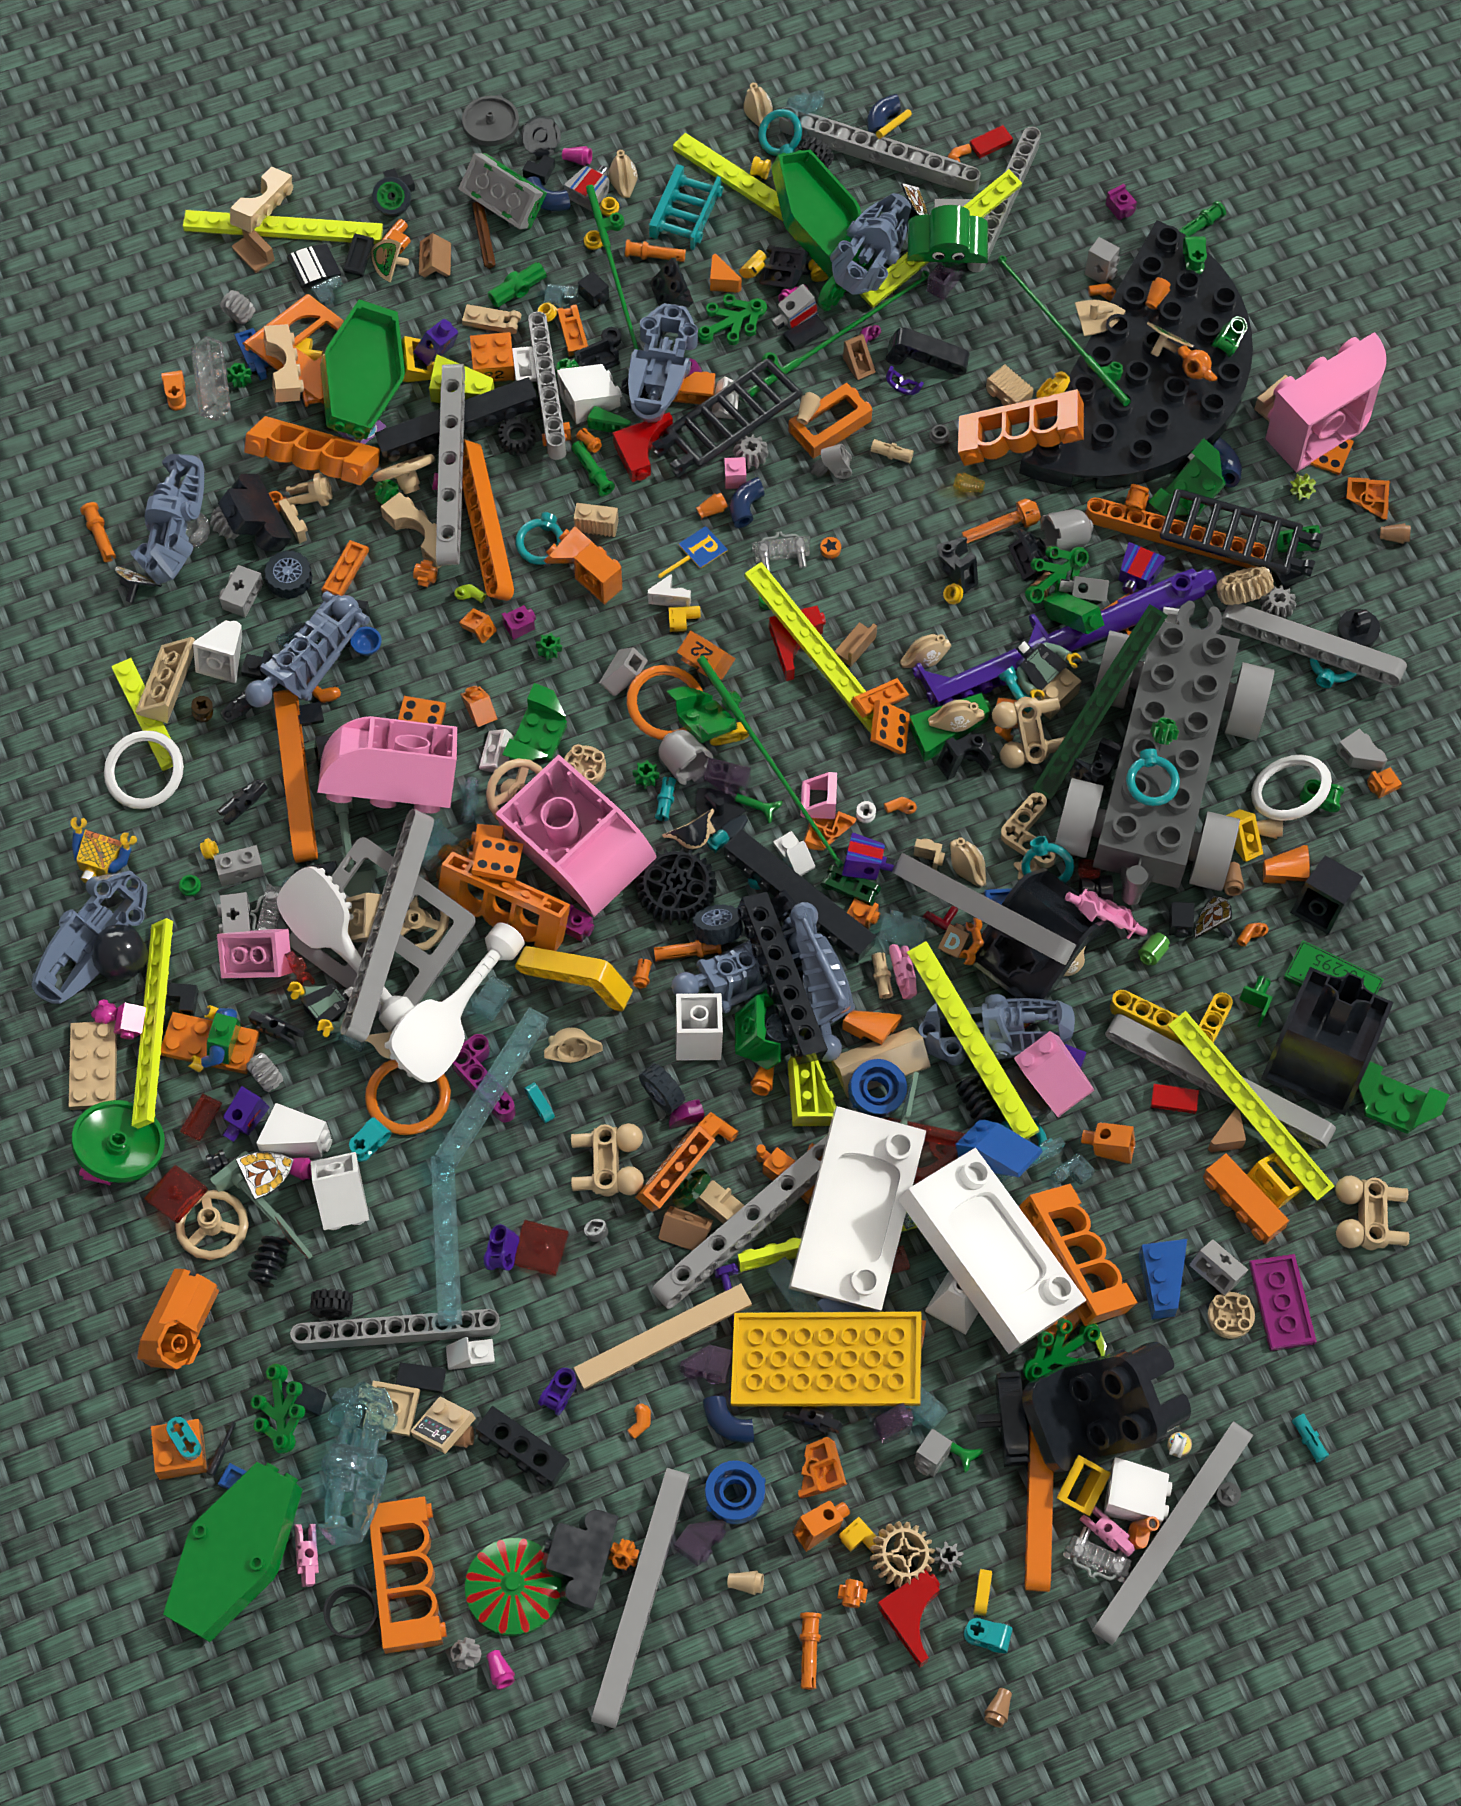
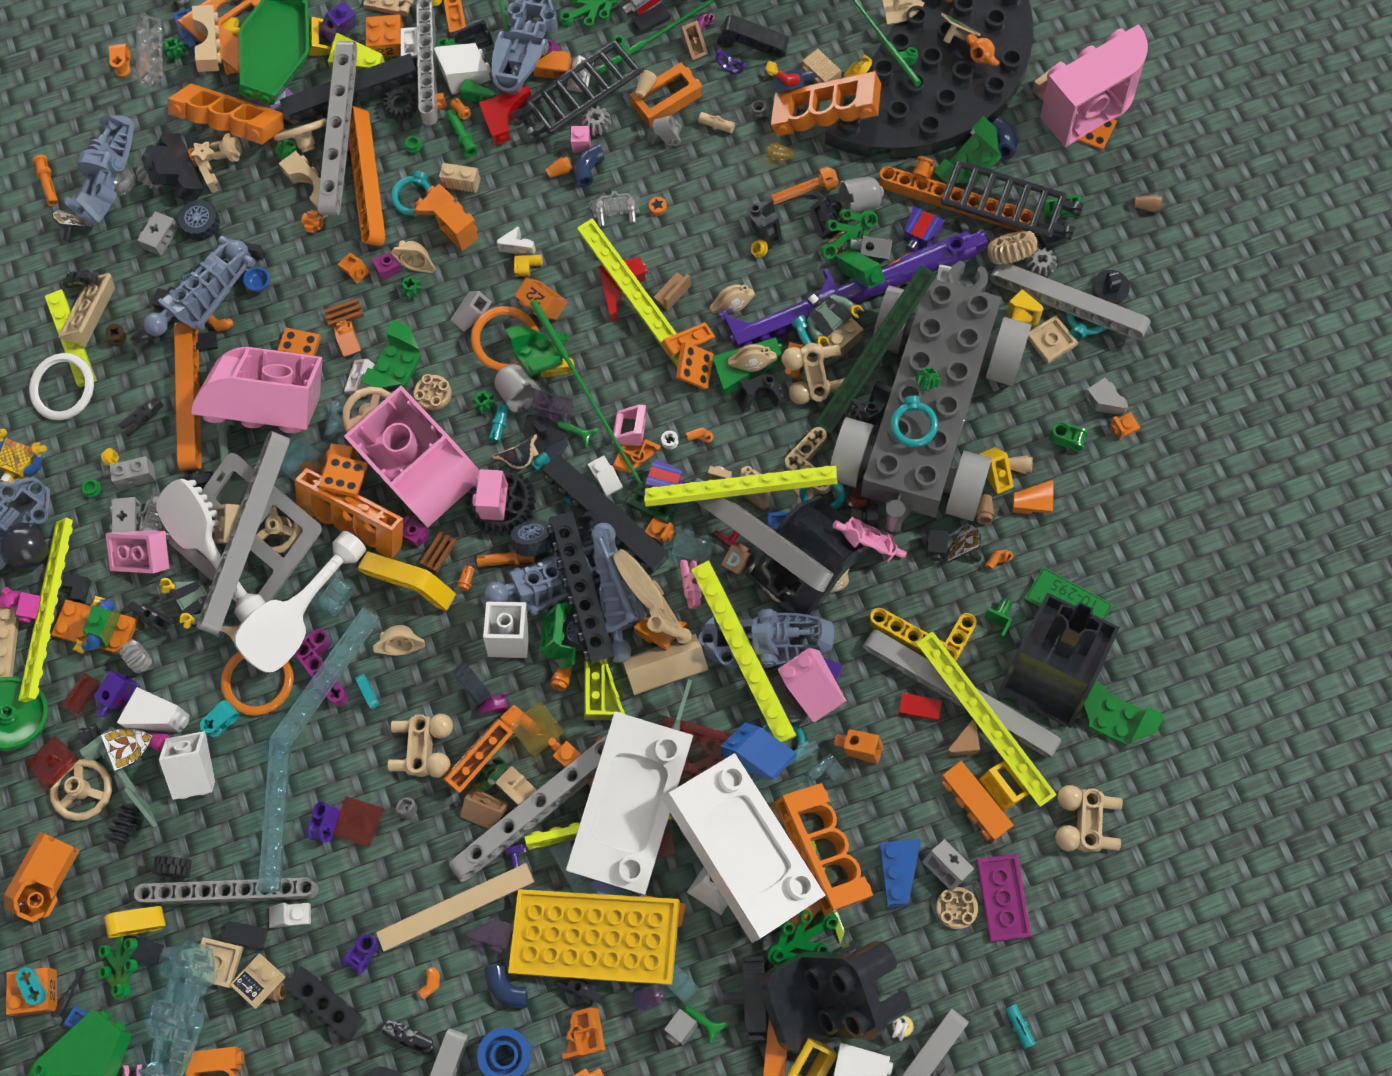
camera: 10 degrees right, 5 degrees up
white slope [193,620,242,683] -> none
clear red plate [285,951,315,986] -> none
orange tile [321,540,369,596] -> none
lime arm [454,584,487,603] -> none
black tile [601,327,622,347] -> none
blue piece [658,526,728,578] -> none
blue piece [848,1059,907,1118] -> none
tan pin [871,952,893,999] -> none
black piece [956,1075,998,1124] -> none
orange arm [959,918,984,965] -> none
bright green brick [1138,933,1170,965] -> none
green piece [1212,316,1247,357] -> none
white wedge [1251,755,1332,821] -> none
lime gear [1290,473,1316,500] -> none
black slope [1290,855,1363,935] -> none
orange slope [1346,477,1390,520] -> none
none -> black hinge [63,270,99,288]
none -> yellow beam [104,906,166,938]
none -> tan plate [191,142,214,162]
none -> dark orange tile [323,298,364,328]
none -> black hinge [382,1020,433,1055]
none -> tan hat [391,241,436,273]
none -> green plate [404,136,422,153]
none -> dark orange tile [420,531,457,573]
none -> bright pink brick [473,469,508,520]
none -> clear yellow tile [509,701,564,757]
none -> tan piece [614,549,692,644]
none -> neon yellow plate [644,465,838,507]
none -> torso [766,61,814,93]
none -> yellow tile [1006,289,1043,328]
none -> tan tile [1027,315,1078,364]

